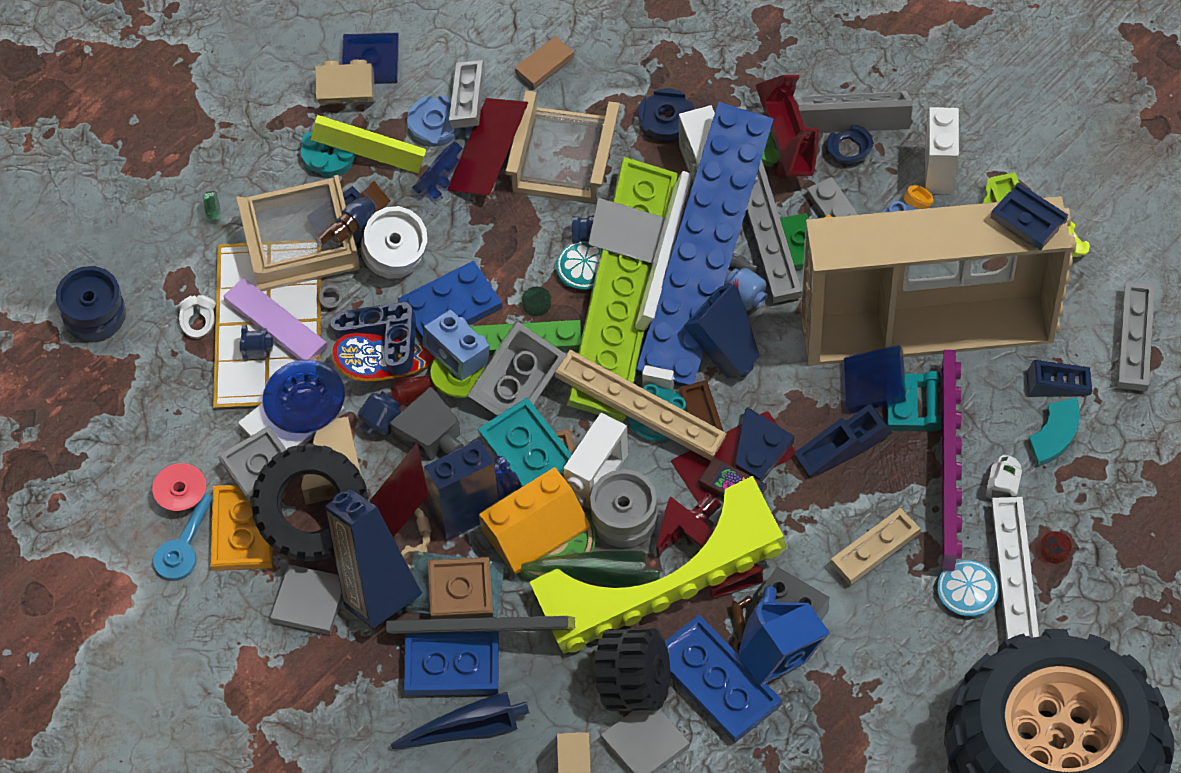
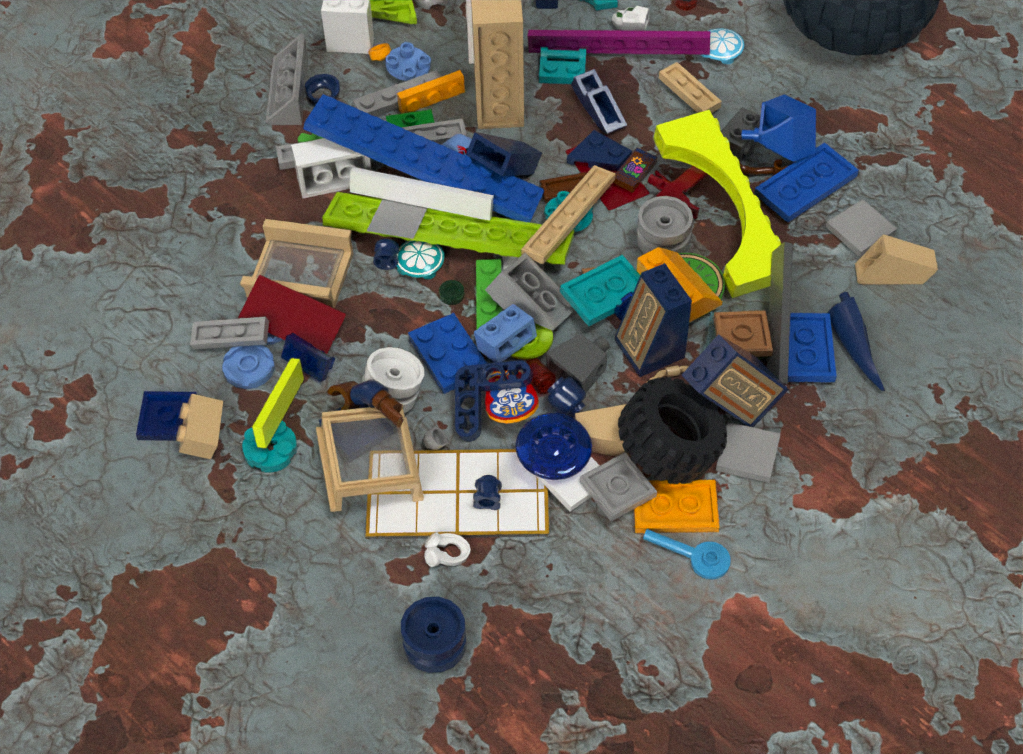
camera: 90 degrees left, 5 degrees down
coral piece [152,463,206,511] -> none
clear green tile [203,190,221,220] -> none
lavender tile [223,277,327,366] -> none
dark red sticker [369,443,429,537] -> none
medium nougat tile [515,36,574,89] -> none
clear green piece [521,550,660,588] -> none
white window [563,413,628,509] -> none
black wheel [595,628,670,711] -> none
dark blue plate [638,88,695,141] -> none
white tile [642,365,674,390] -> none
dark red hose [755,75,819,178] -> none
clear blue tile [844,345,906,414] -> none
white plate [991,497,1039,640] -> none

